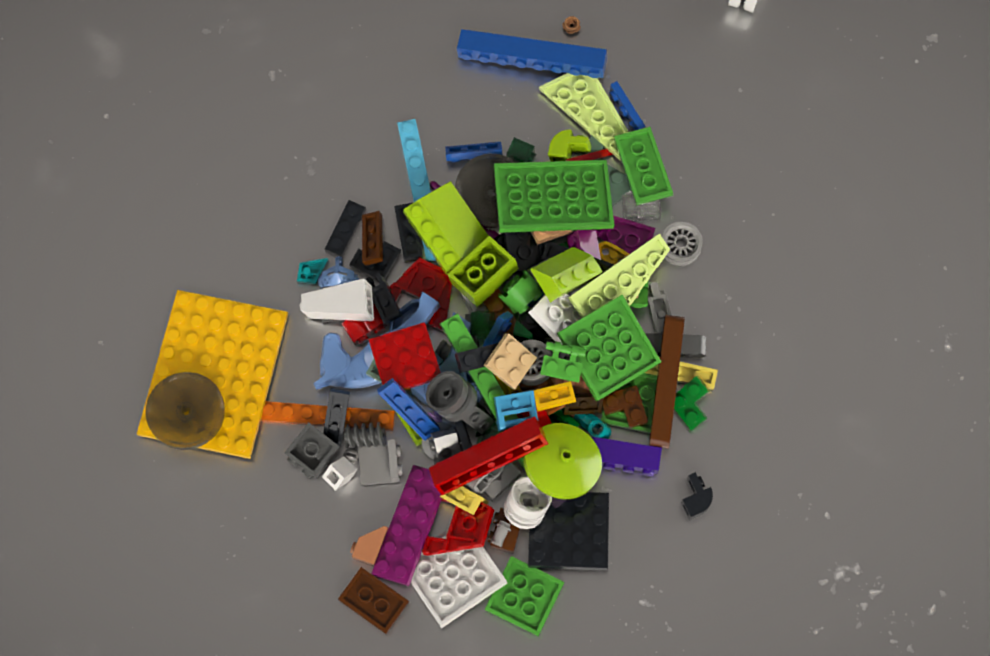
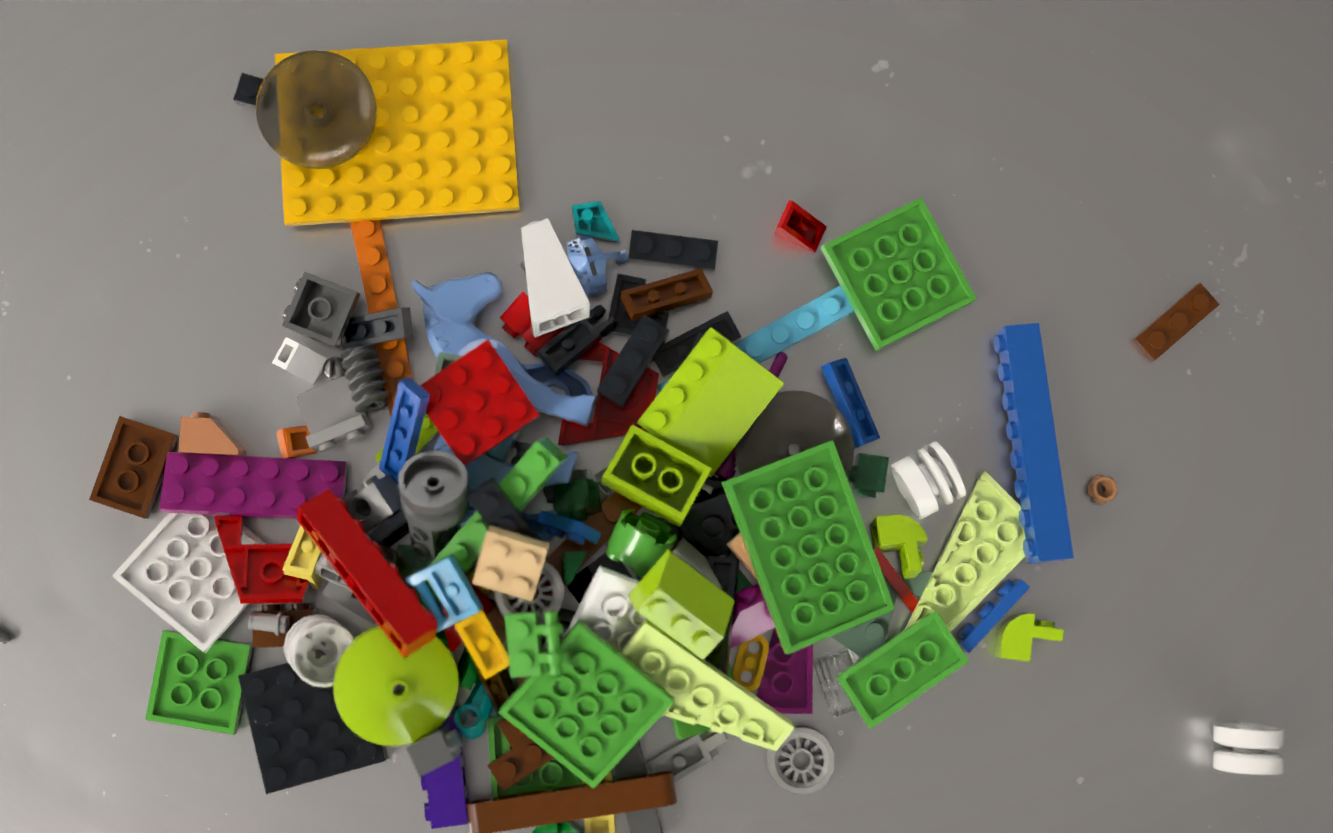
camera: 70 degrees right, 10 degrees up
none -> black plate [233,73,272,111]
none -> orange slope [277,425,316,459]
none -> dark grey brick [406,724,463,777]
none -> black brick [596,315,670,409]
none -> red slope [774,200,827,252]
none -> bright green plate [821,197,977,351]
none -> white wheel [890,441,966,520]
none -> lime brick [994,612,1064,662]

